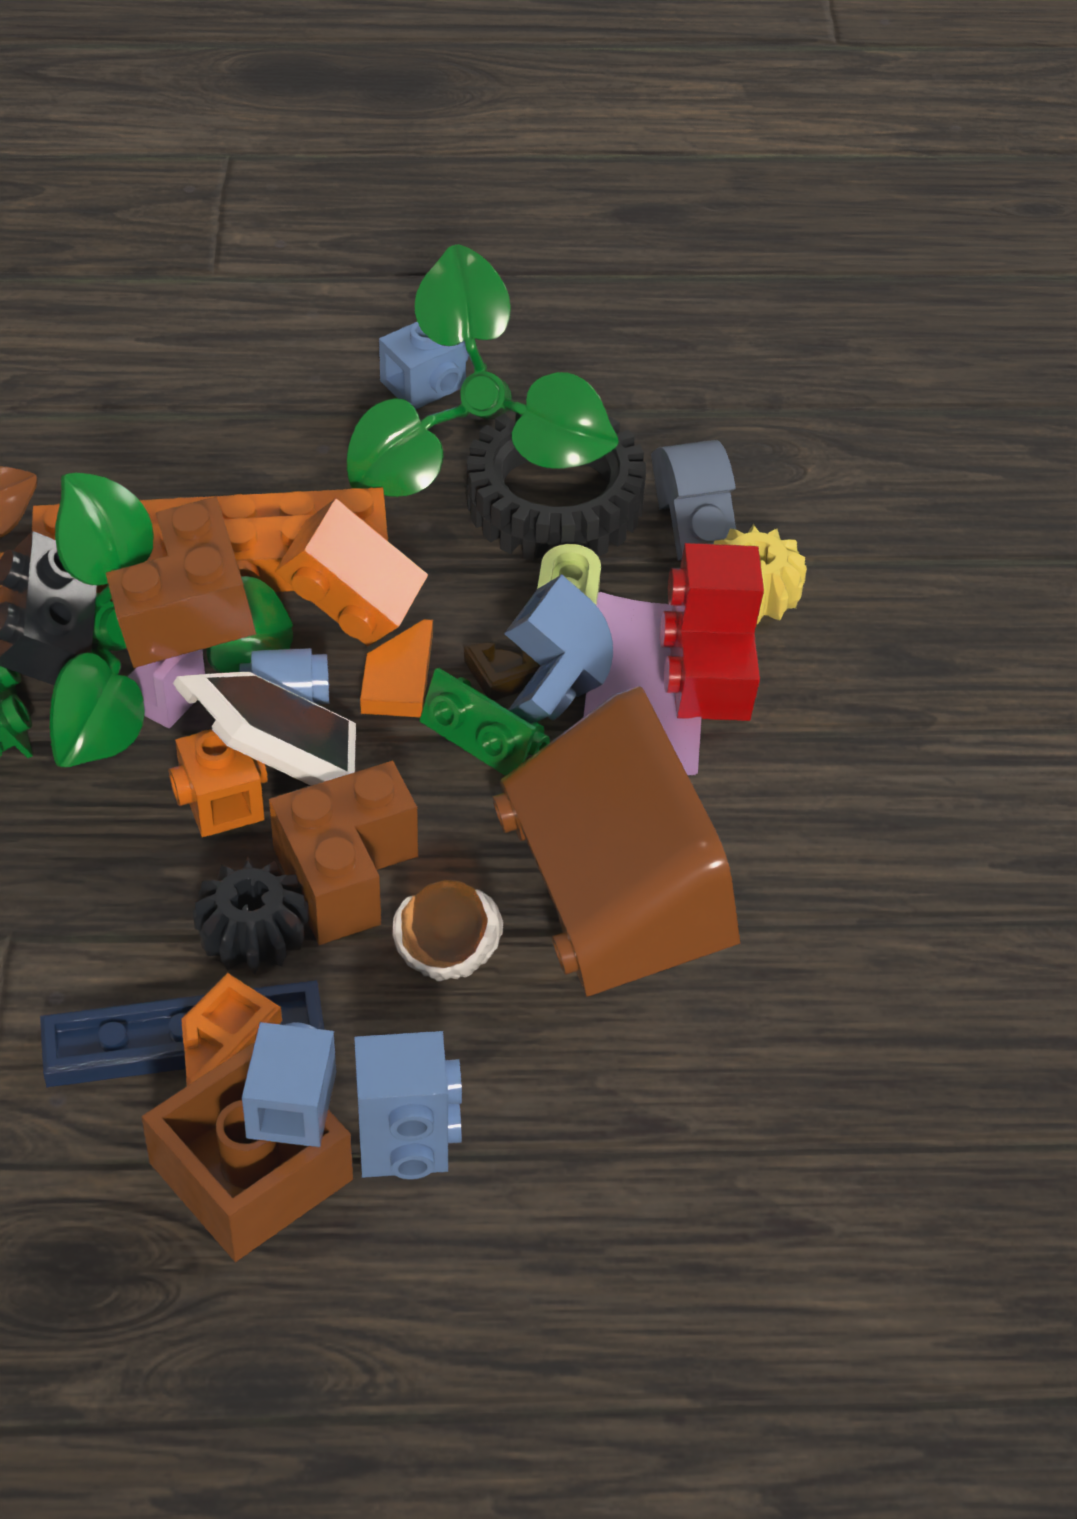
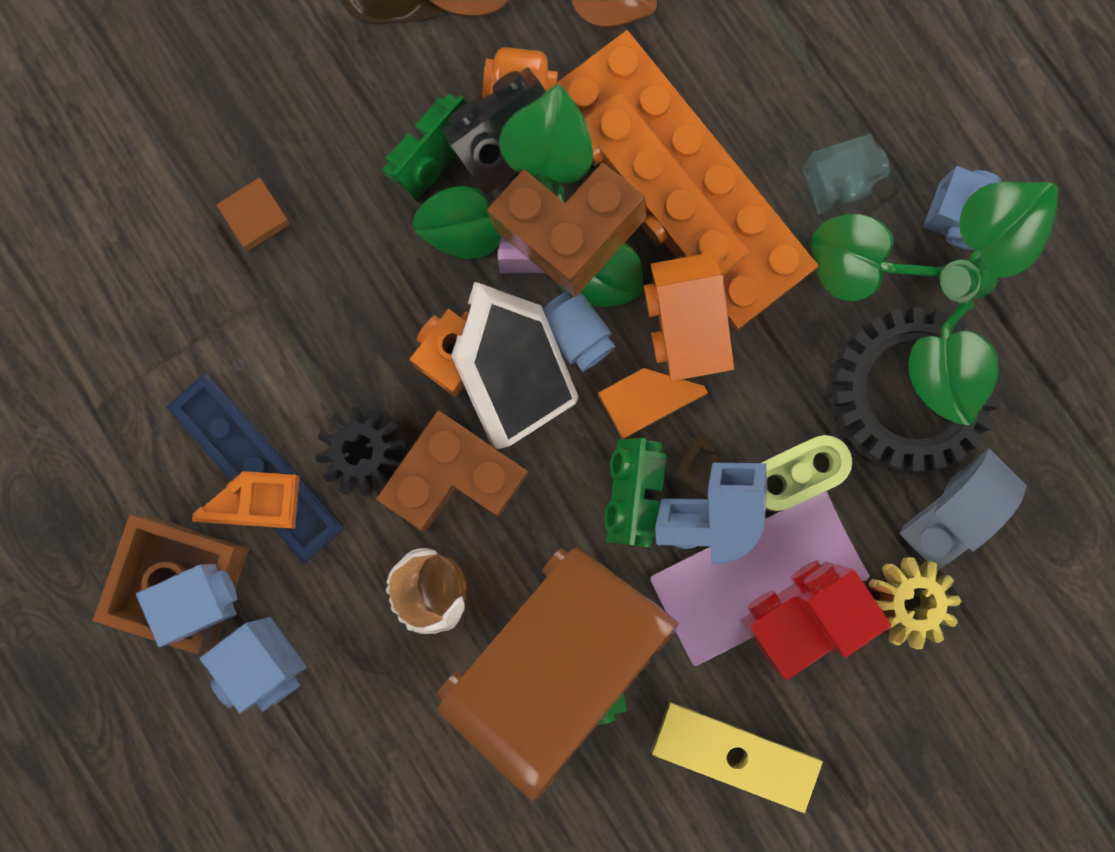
camera: 55 degrees right, 35 degrees up
none -> light yellow tile [651,701,823,813]
none -> clear light blue brick [802,133,890,215]

